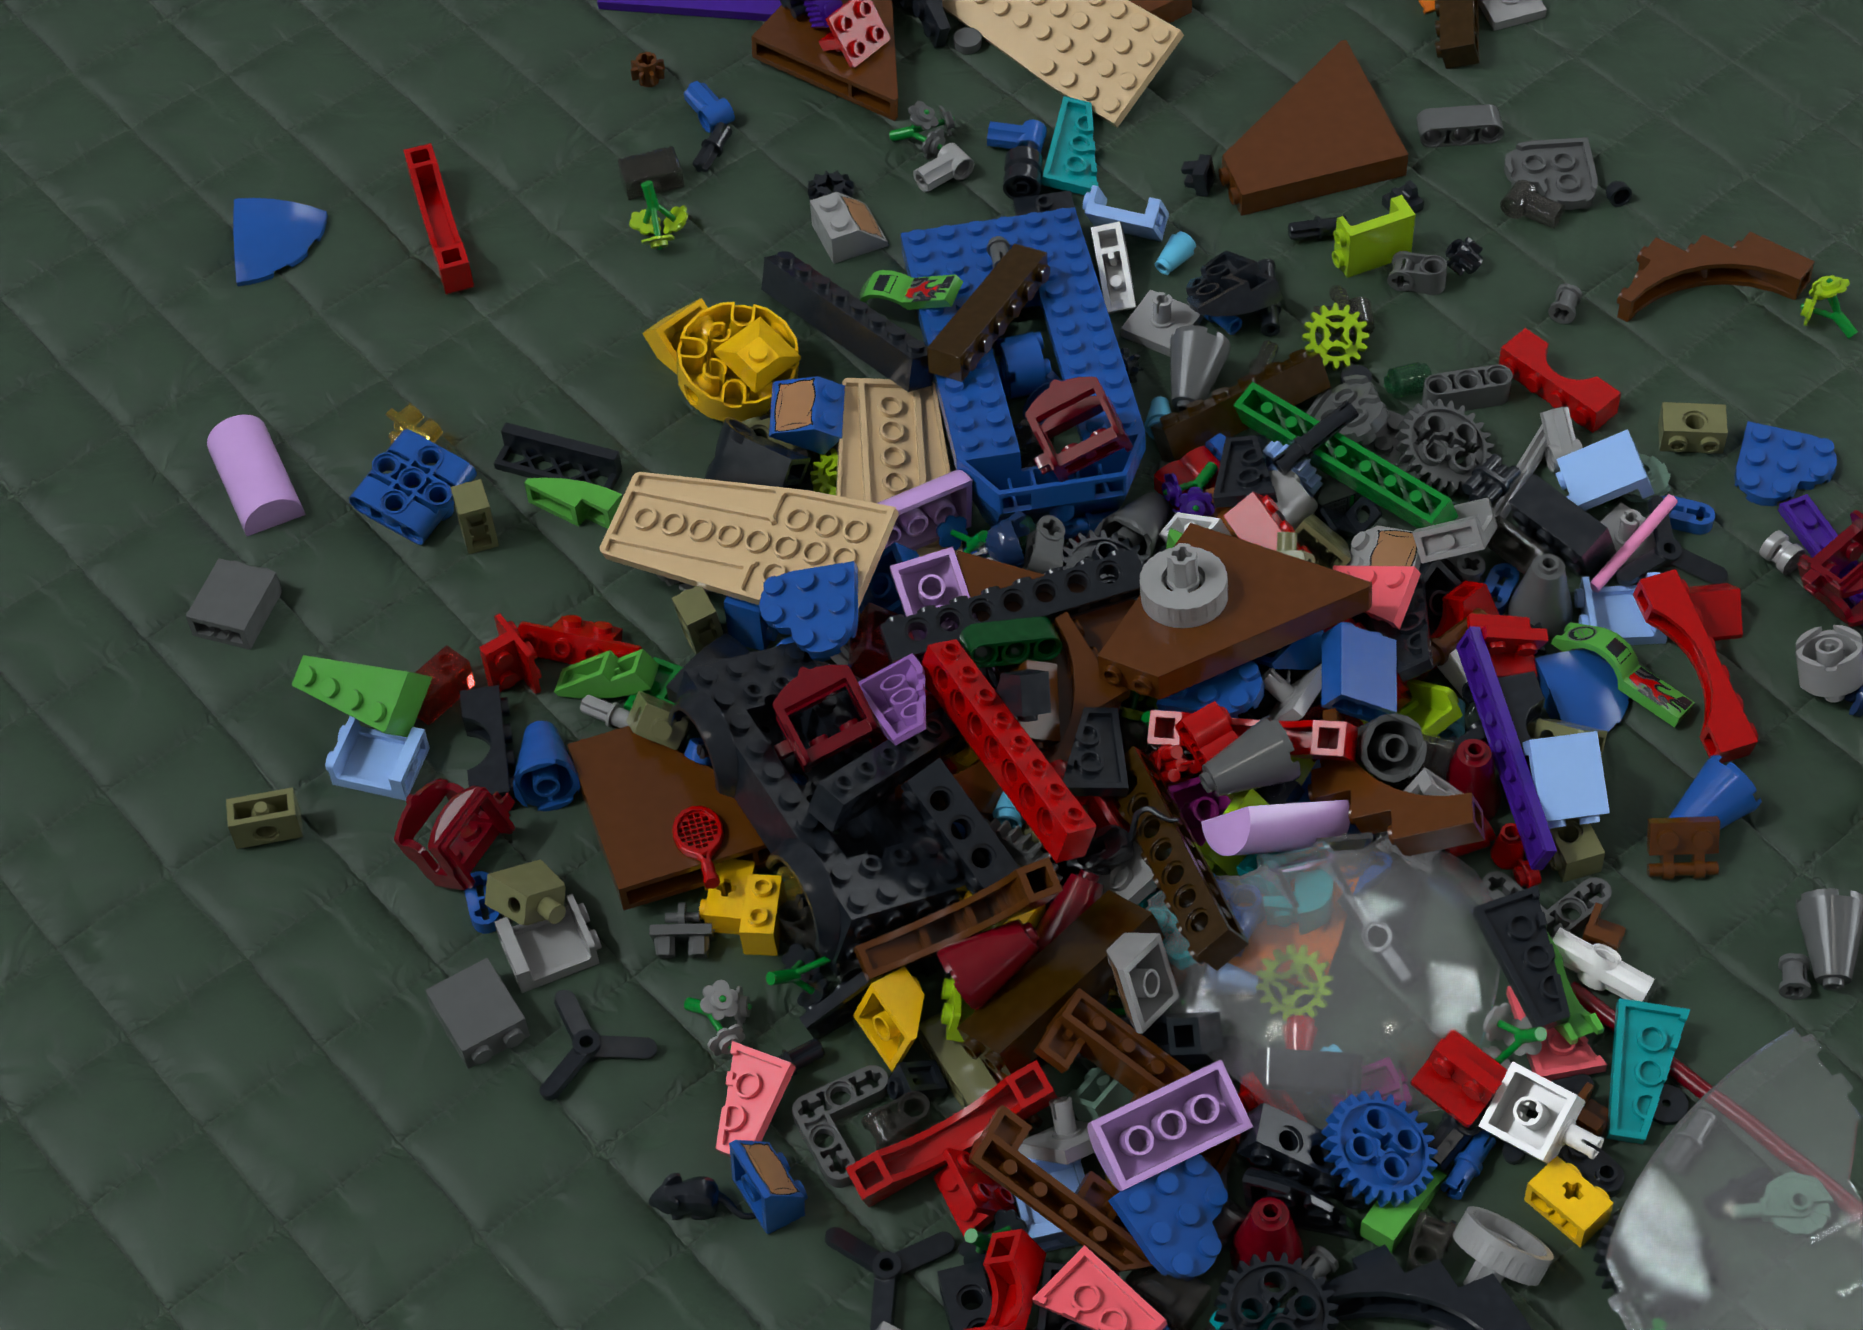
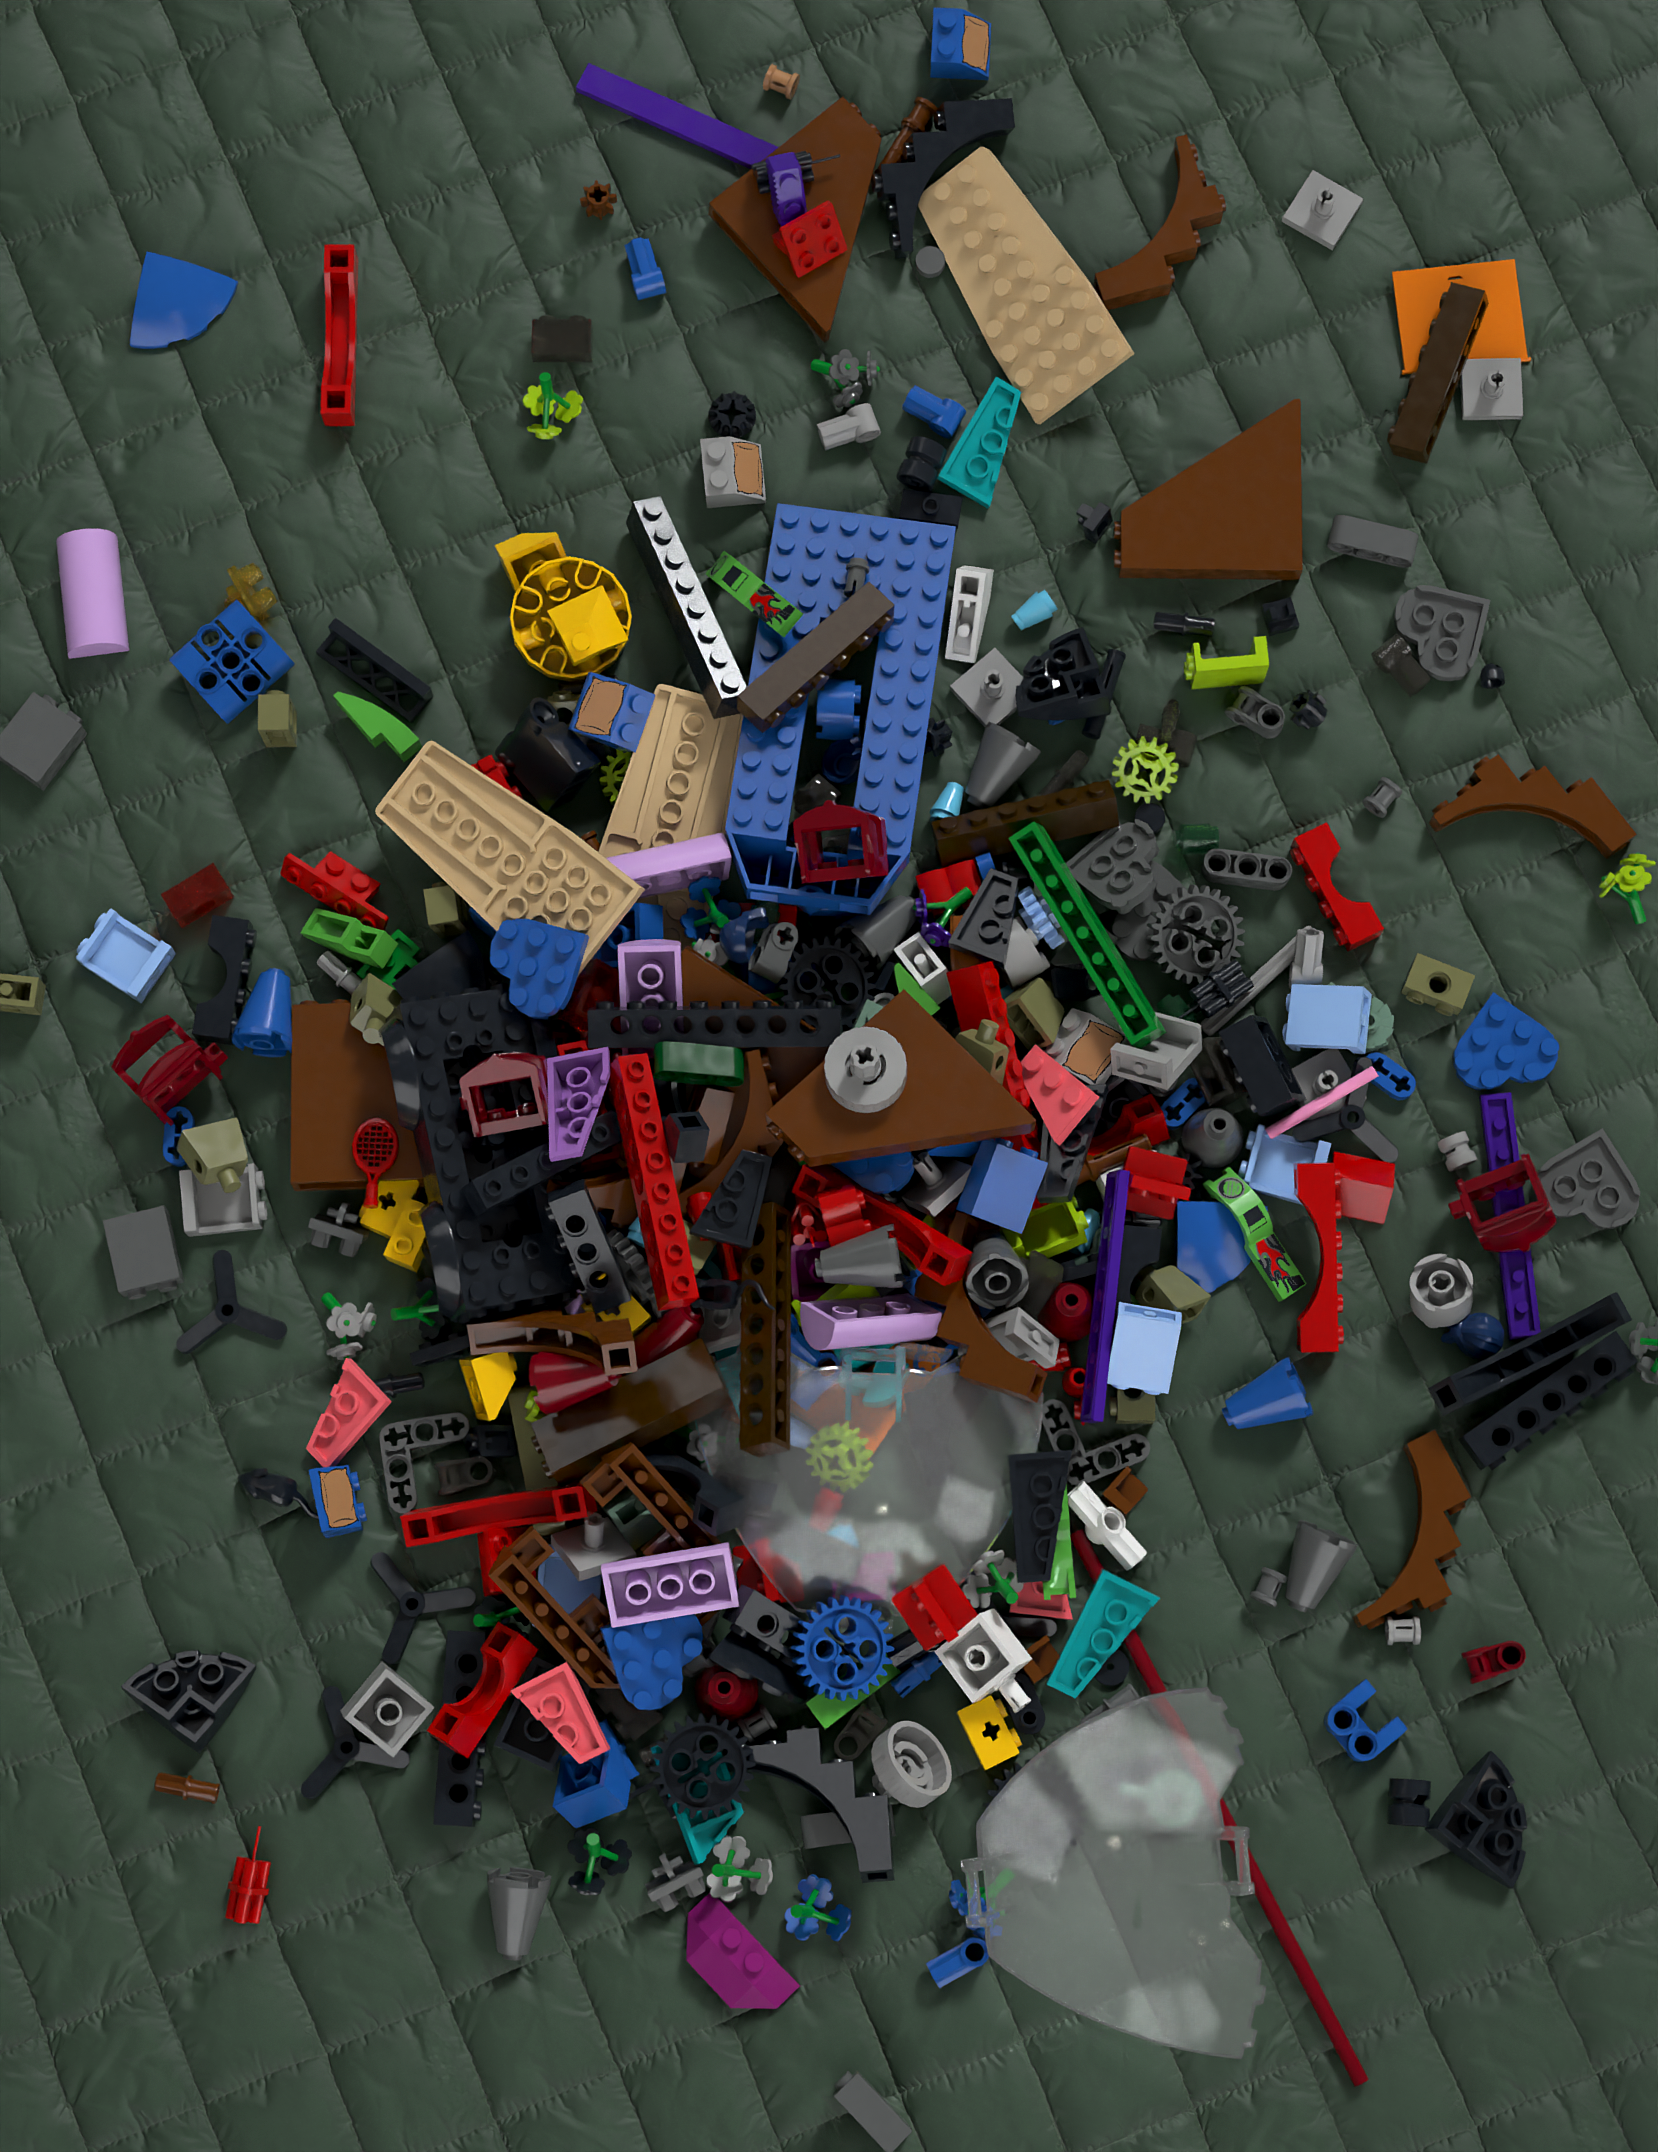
camera: 15 degrees right, 25 degrees up
bright green wedge [292,655,433,737] -> none
red bracket [479,613,542,694] -> none
black axle [693,122,733,172] -> none
light blue panel [1082,185,1169,242] -> none
light grey slope [1106,933,1179,1034] -> none
black pin [1272,400,1359,476] -> none
reddish brown plate [1647,816,1720,880] -> none

